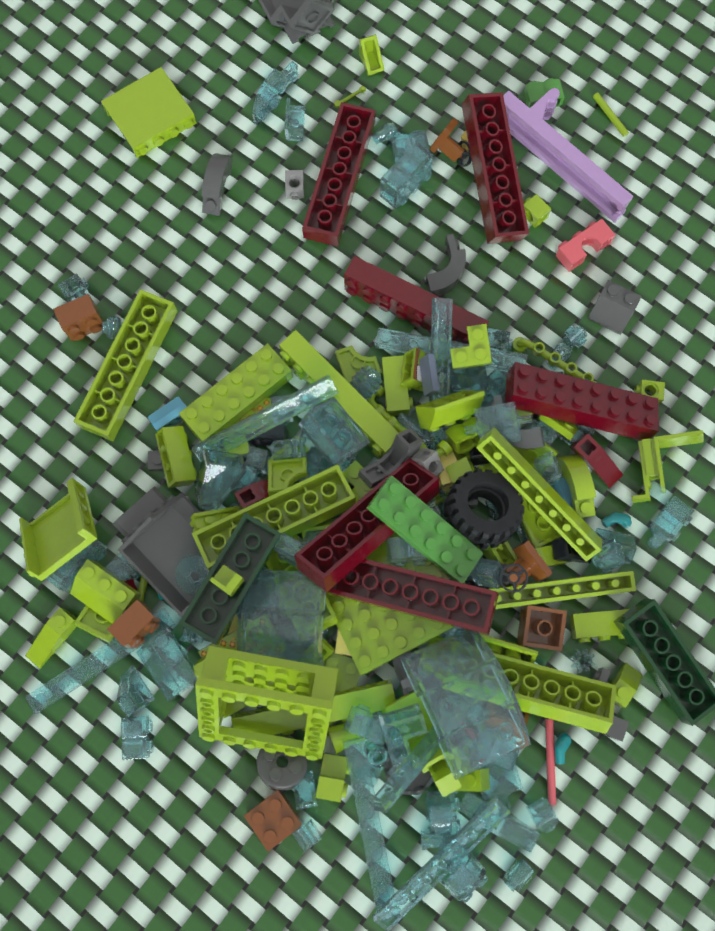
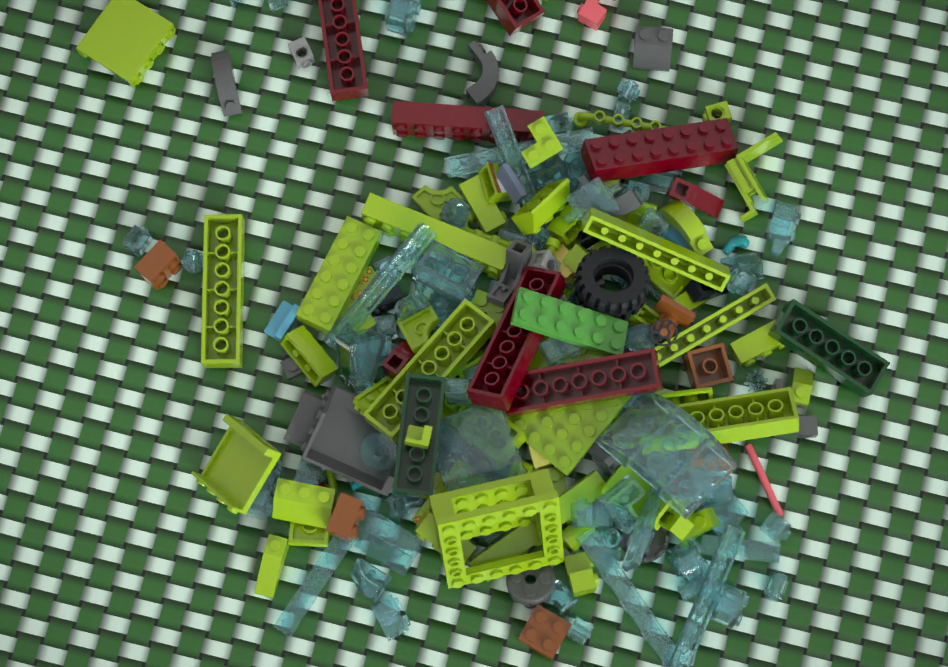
camera: 20 degrees left, 0 degrees up
lime plate [538,415,578,440] -> none
teal arm [555,732,571,764] -> none

